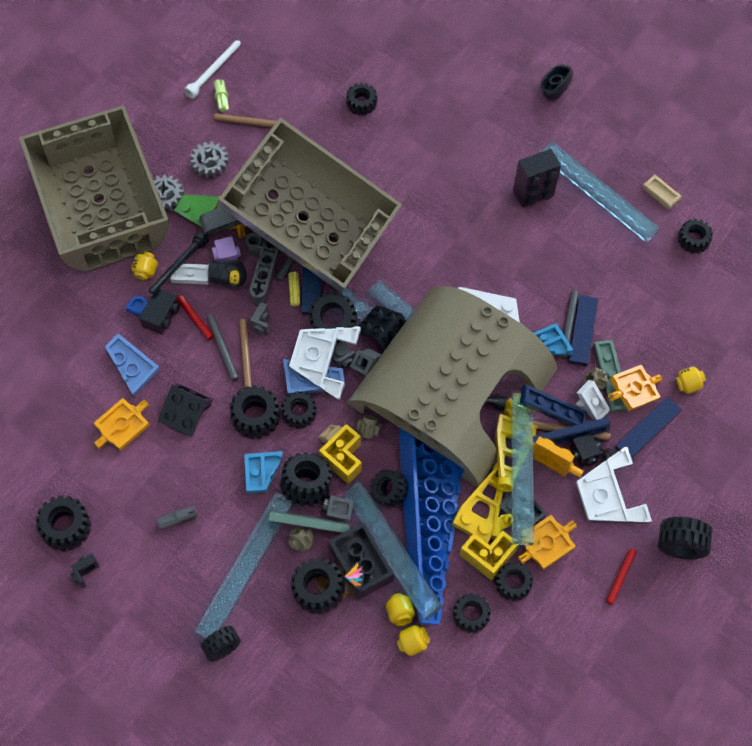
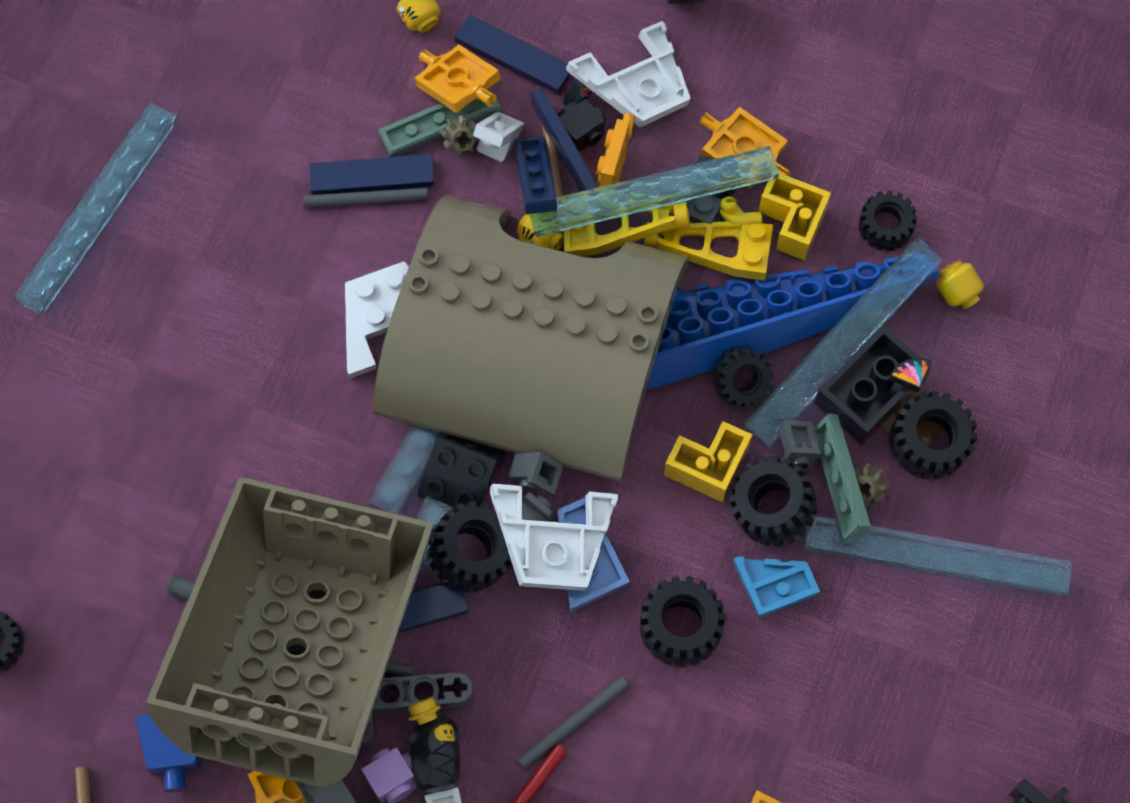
camera: 105 degrees left, 5 degrees up
dark grey axle [156,505,198,529] -> none
black bracket [158,384,213,436] -> none
black tyre [200,625,241,662] -> none
medium nougat bar [239,319,252,388] -> none
dark grey bracket [250,302,270,336] -> none
black tyre [282,391,317,429] -> none
light yellow axle [289,272,300,307] -> none
tan tile [318,424,342,443] -> none
dark tan gear [356,415,381,439] -> none
yellow head [386,594,415,626] -> none
black tyre [495,561,533,601] -> none
black brick [513,149,561,207] -> none
dark azure wing [534,323,573,355] -> none
red bar [606,548,637,605] -> none
tan tile [642,175,682,210] -> none
black tyre [678,218,713,254] -> none
none -> yellow plate [408,697,441,725]

